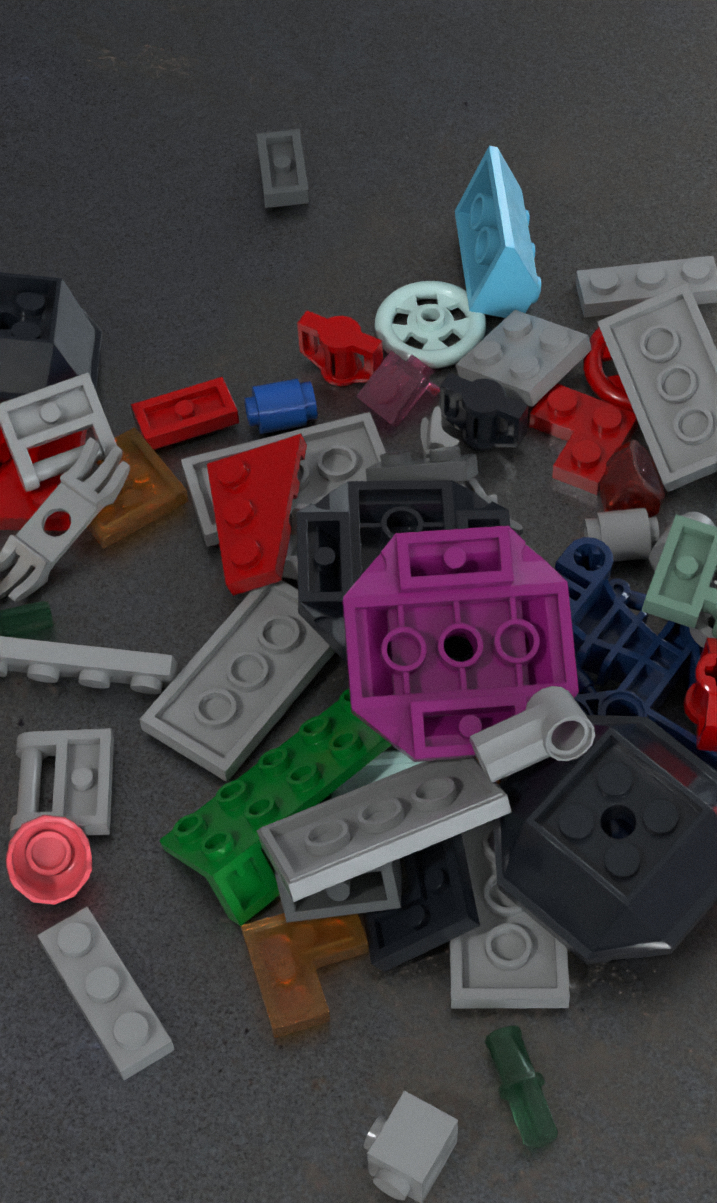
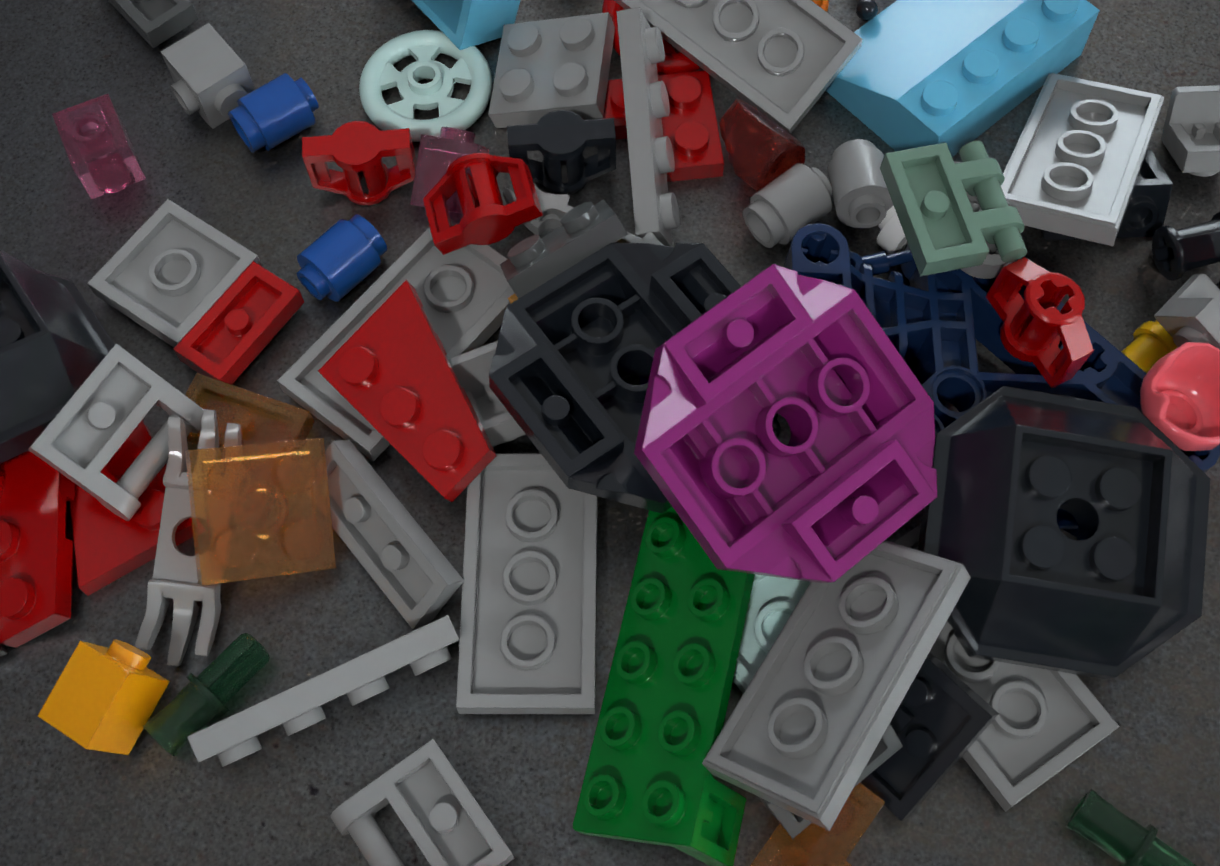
camera: 35 degrees left, 10 degrees up
light grey piece [470,686,595,784] -> none
none -> clear pink brick [52,94,146,200]
none -> light grey plate [87,199,263,347]
none -> light grey brick [161,23,255,129]
none -> clear orange plate [185,438,336,586]
none -> blue brick [228,73,319,153]
none -> light grey plate [300,439,464,629]
none -> red piece [423,153,543,255]
none -> light grey plate [616,7,680,247]

